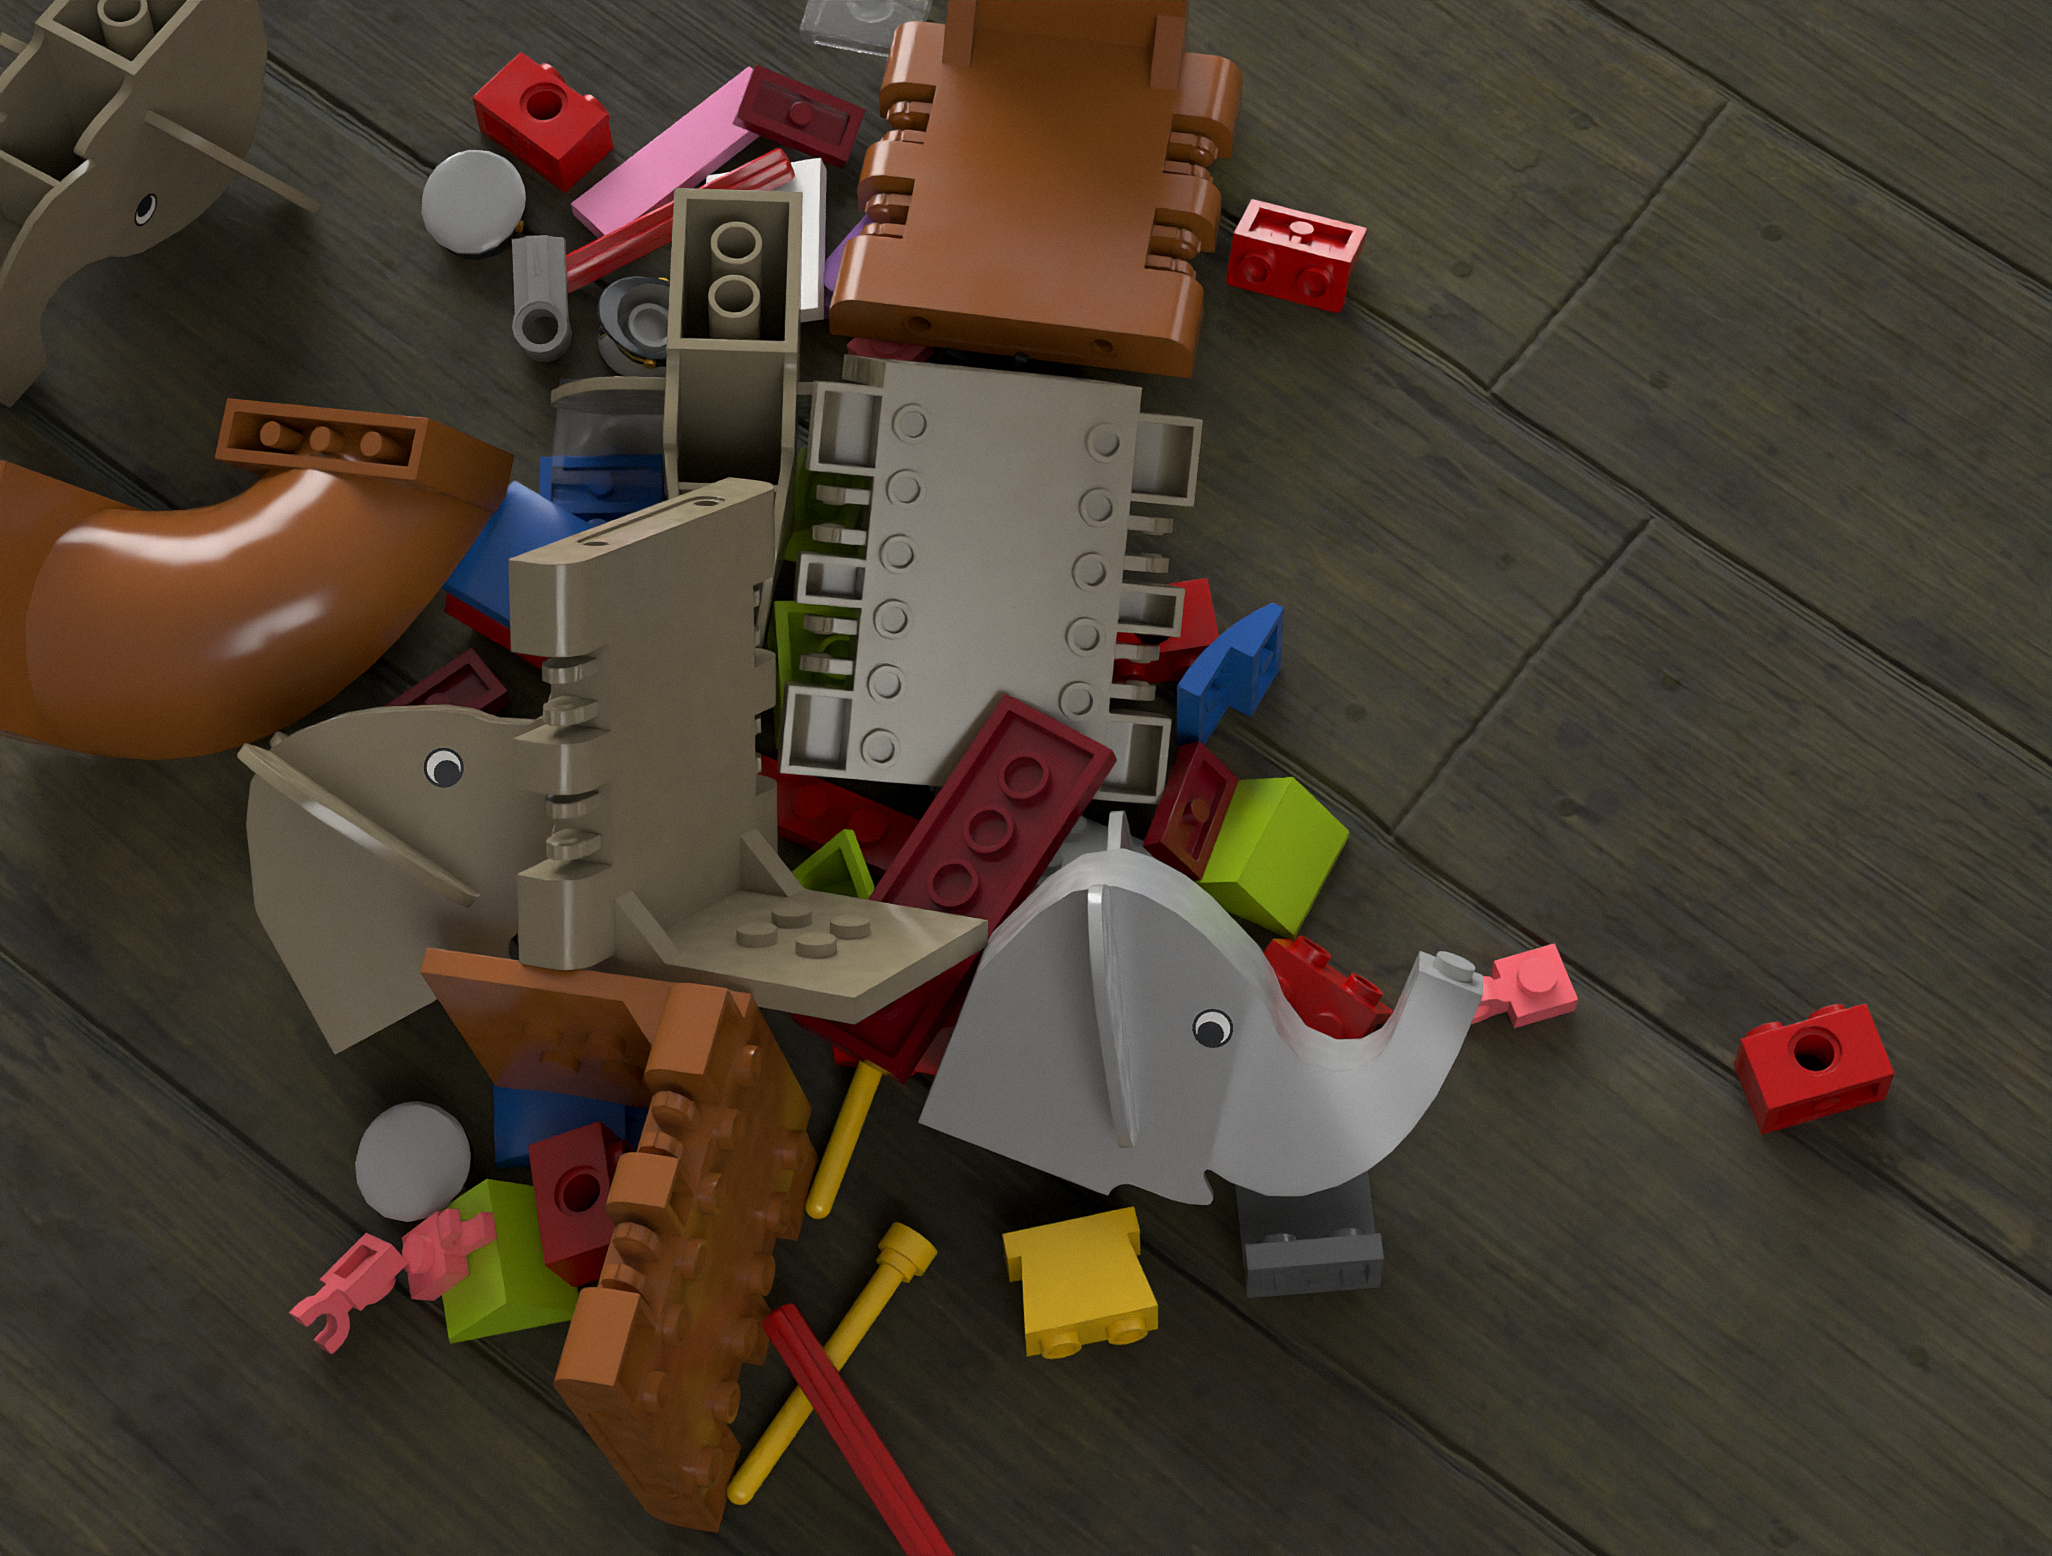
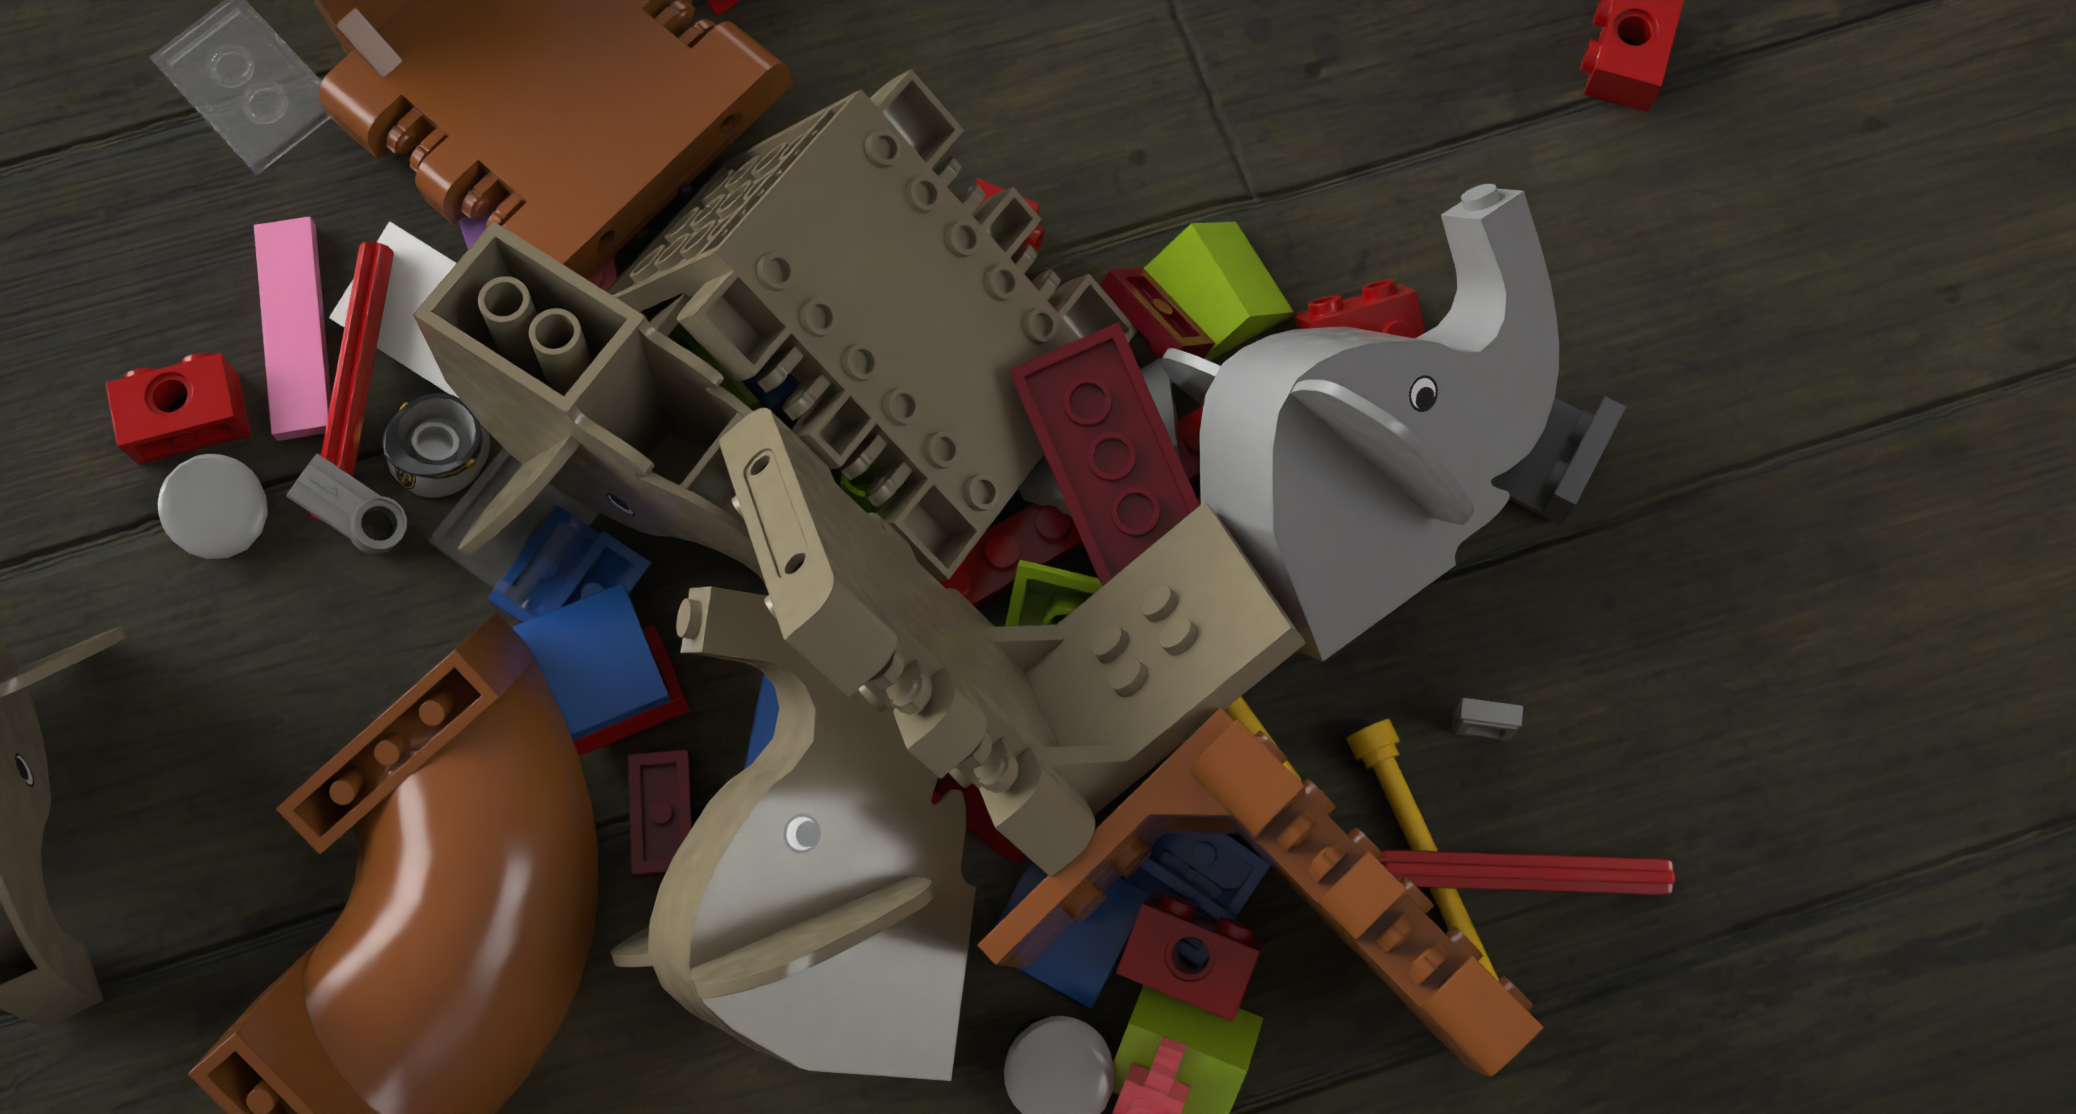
camera: 60 degrees left, 10 degrees up
dark red plate [732,64,866,169] -> none
yellow hips [1002,1206,1158,1359] -> none
blue slope [1177,602,1284,746] -> none
coral plate [1471,943,1578,1028] -> none
none -> light grey tile [1451,698,1523,741]

